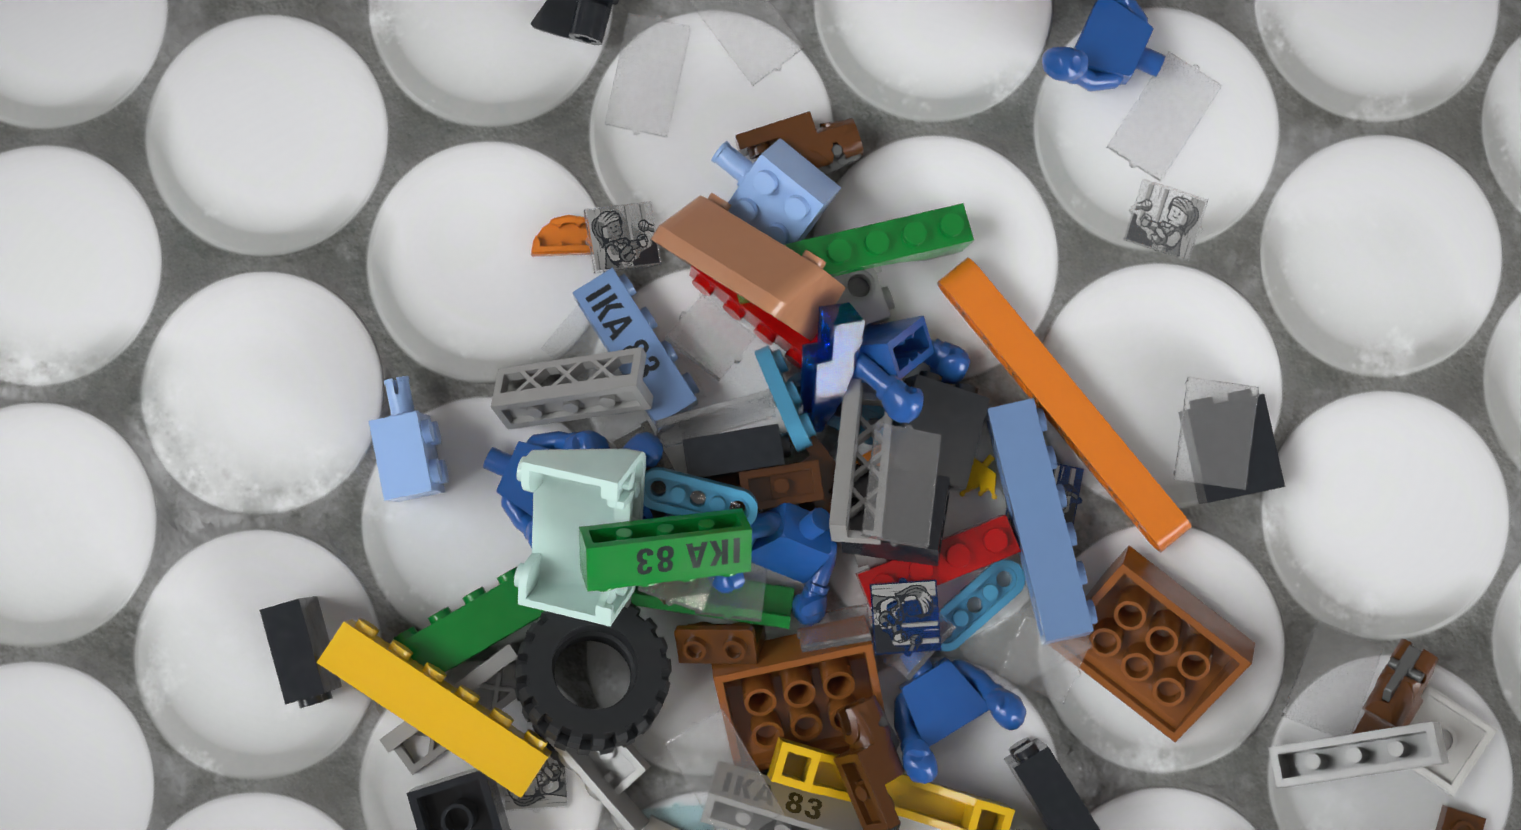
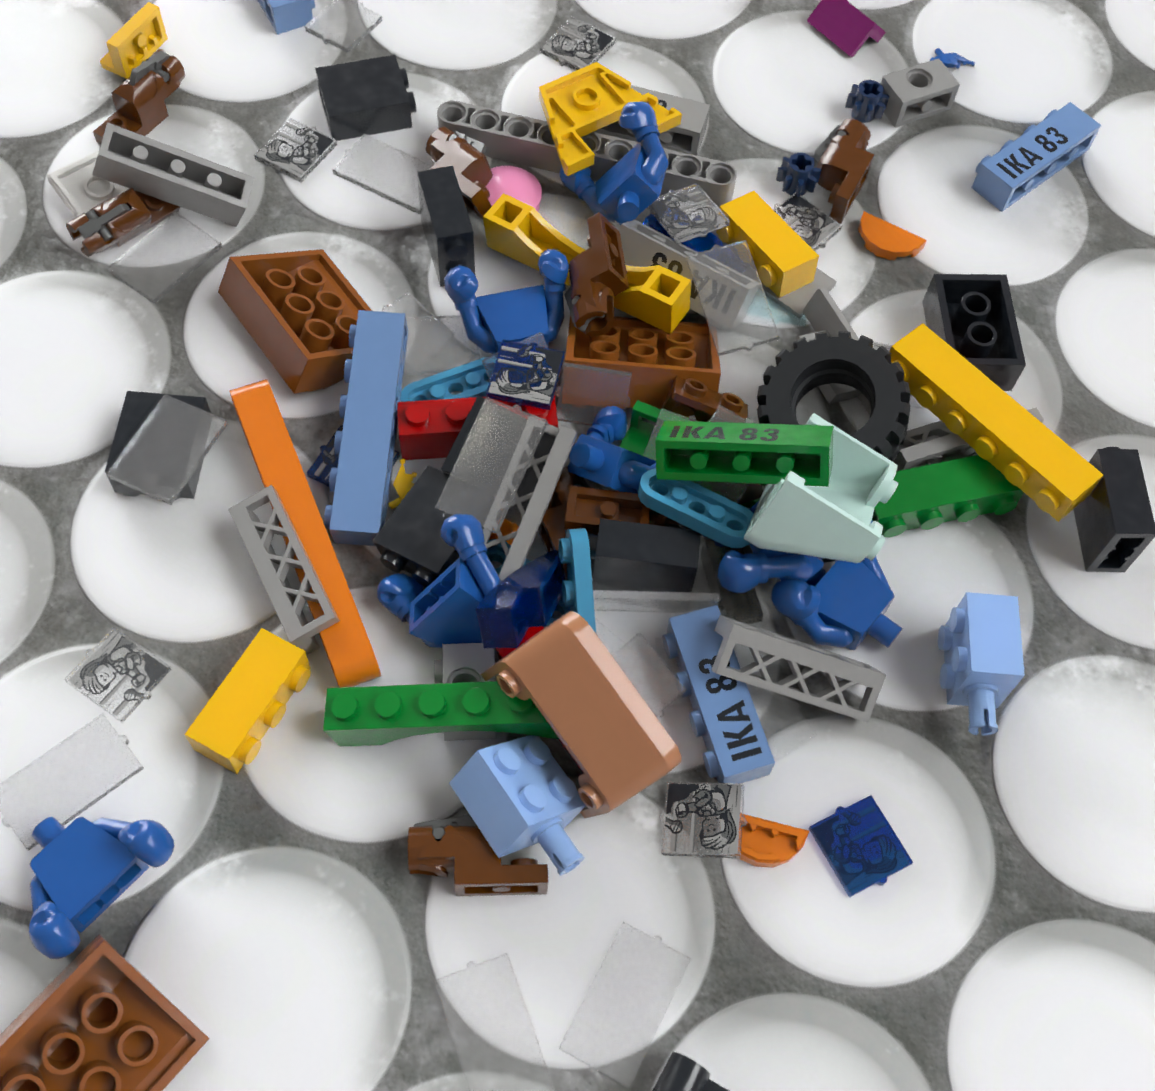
camera: 170 degrees left, 25 degrees down
none -> yellow brick [184,628,311,774]
none -> light grey fence [228,485,340,655]
none -> clear blue piece [809,795,914,898]

